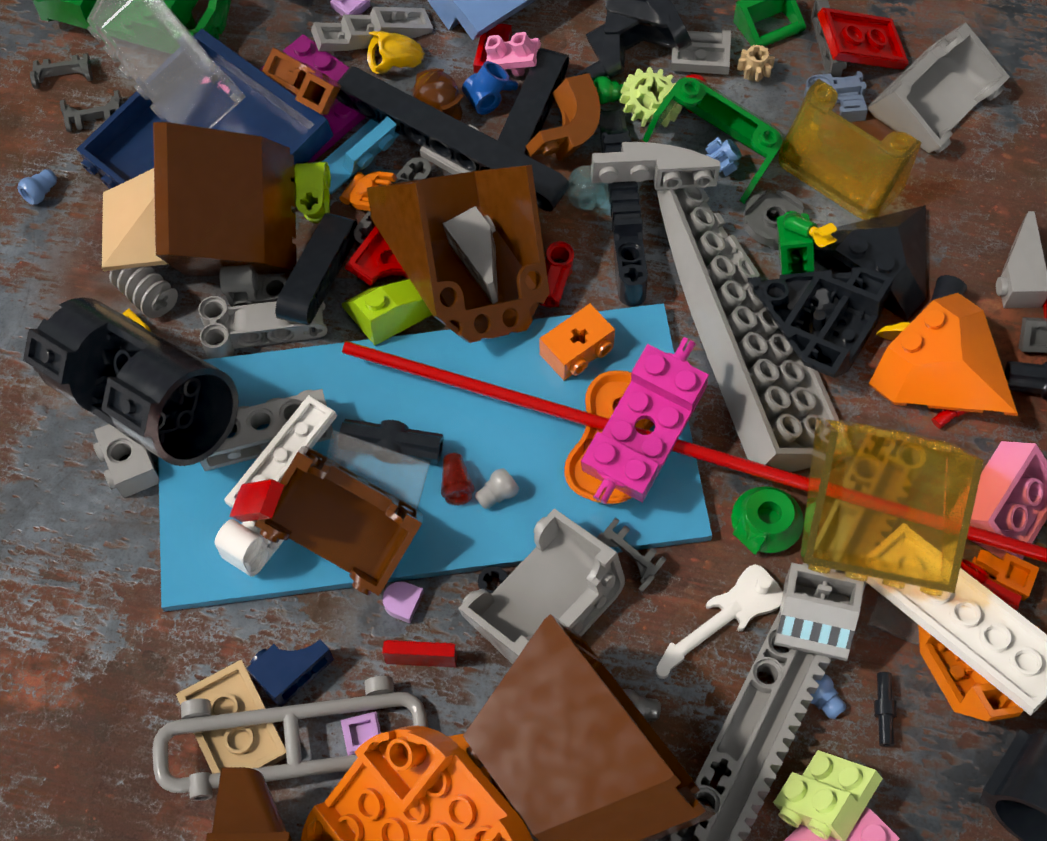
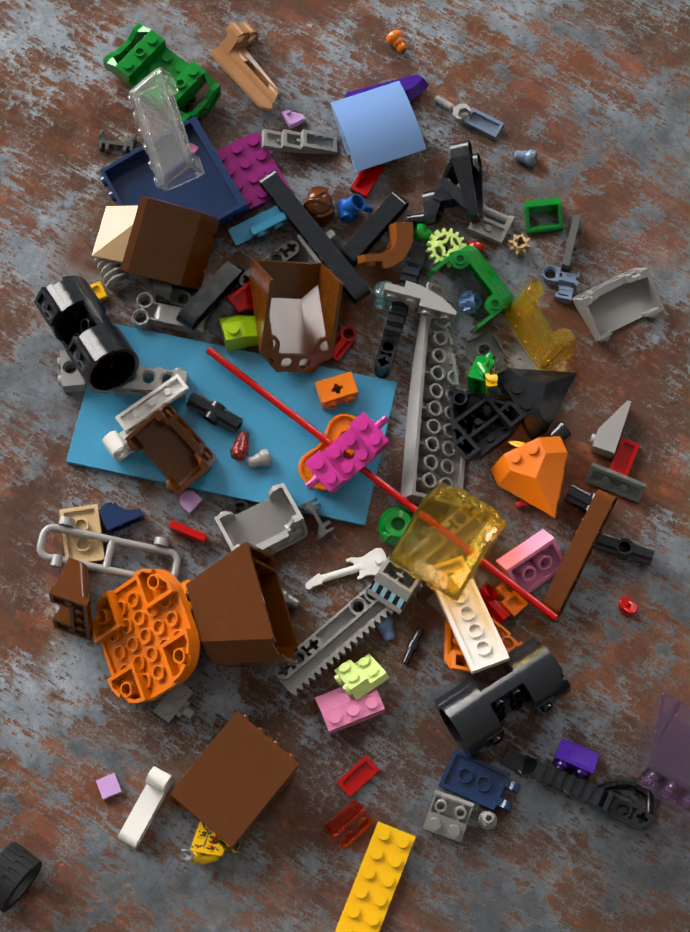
camera: 20 degrees right, 10 degrees up
medium blue piece [17,169,57,205] -> none
dark grey piece [30,53,93,89] -> none
red tile [229,479,285,522] -> none
dark orange arch [262,48,341,115] -> none
lime piece [294,162,331,223] -> none
clear piece [326,430,430,509] -> none
orange piece [339,171,397,211] -> none
lavender tile [341,711,381,756] -> none
yellow piece [367,31,425,74] -> none
light grey slope [443,206,498,304] -> none
bright pink hips [485,32,541,77] -> none
red tile [817,7,909,70] -> none

